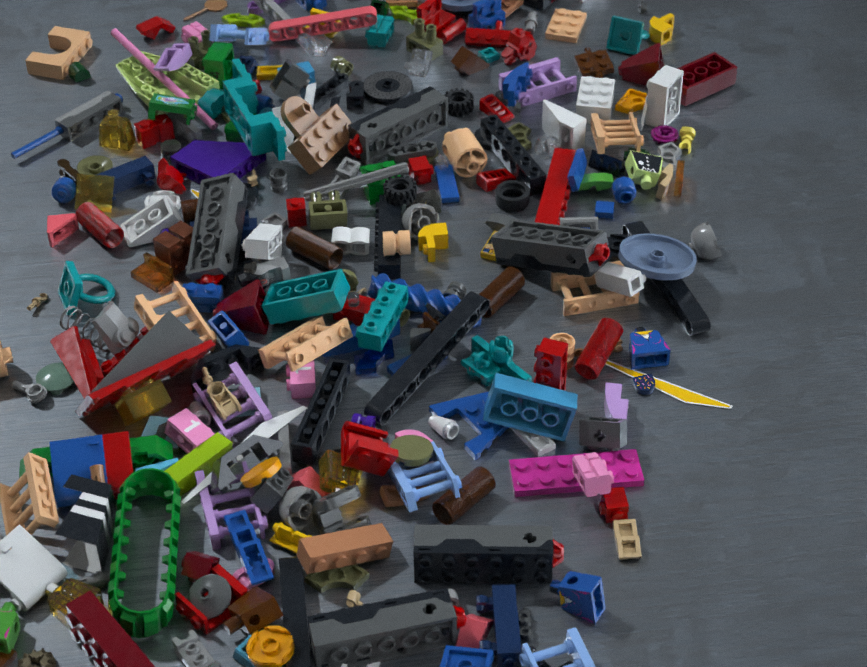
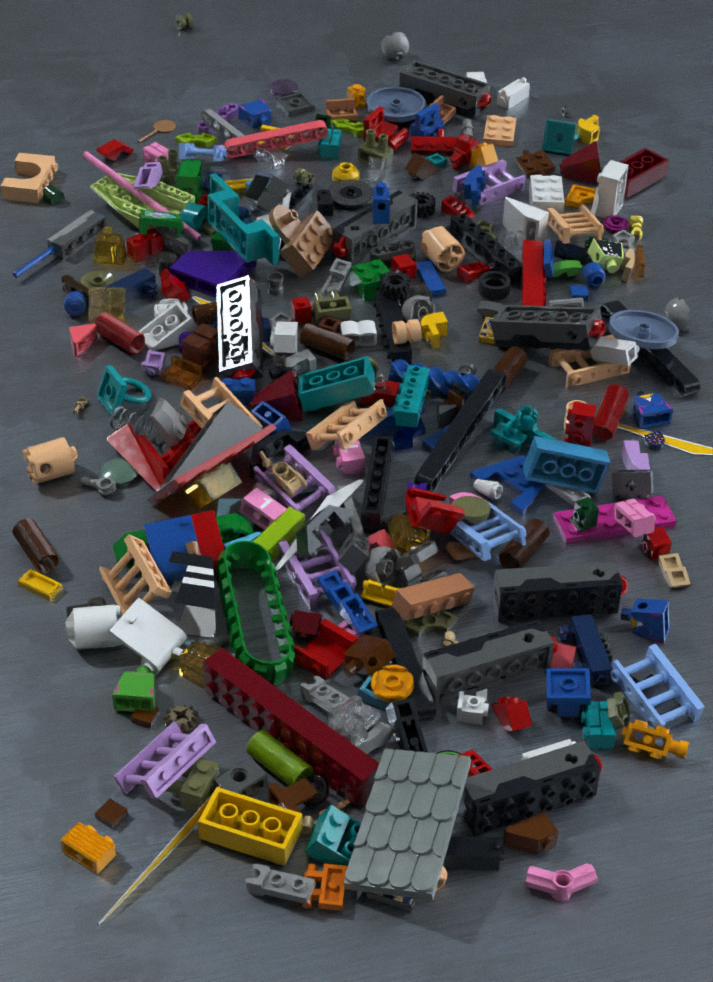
camera: 10 degrees left, 0 degrees up
dark grey dish [187,574,232,619] -> none
light orange tile [240,457,282,488] -> none
light grey axle [303,162,409,201] -> none
clear plate [434,153,450,170] -> none
none -> lavender bracket [141,350,166,375]
none -> copper plate [318,316,341,334]
none -> yellow piece [332,162,360,182]
none -> blue torso [371,182,390,224]
none -> light orange slope [469,142,498,169]
none -> dark green brick [570,497,599,532]

